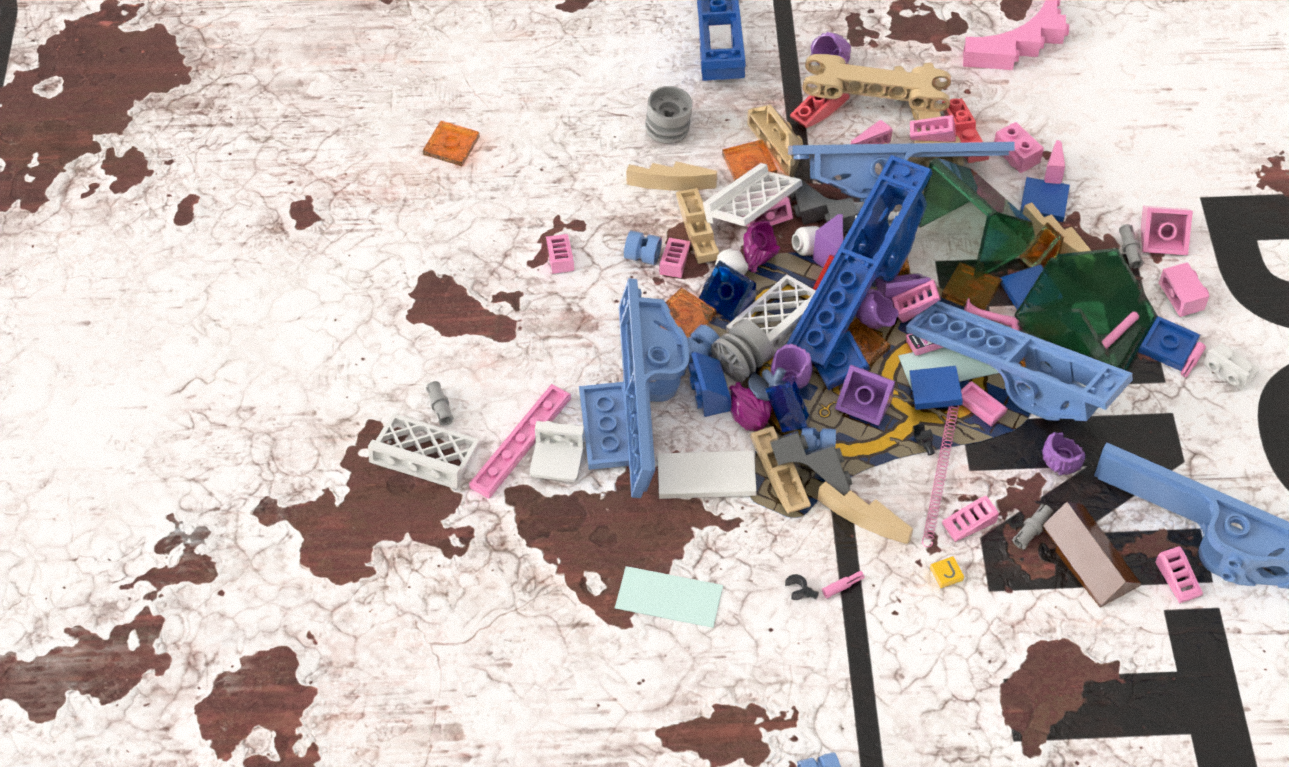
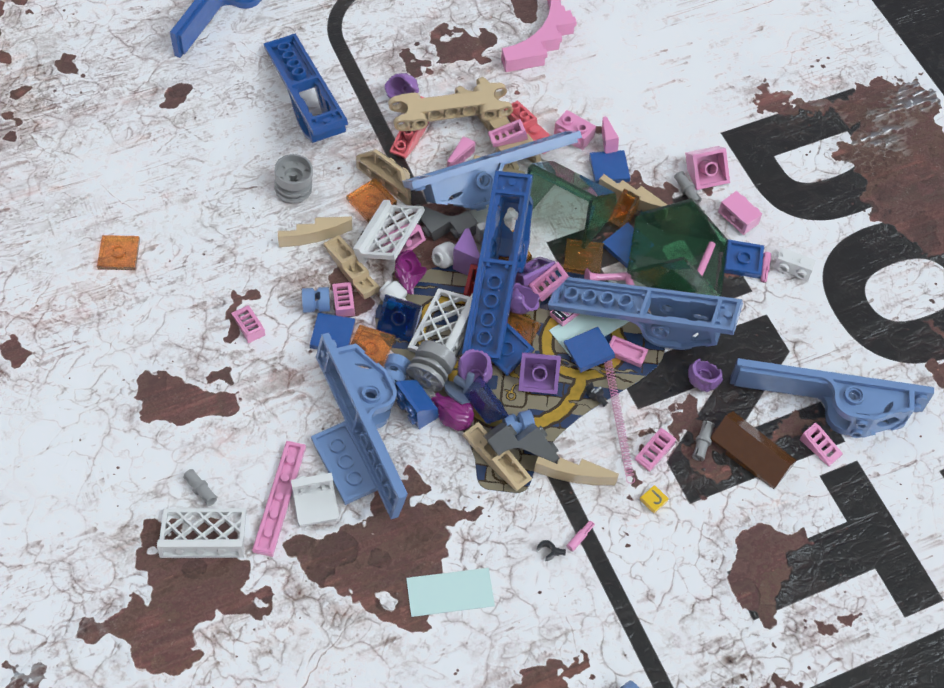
camera: 25 degrees left, 5 degrees up
white tile [658,450,756,499] -> none
none -> blue tile [310,313,355,349]

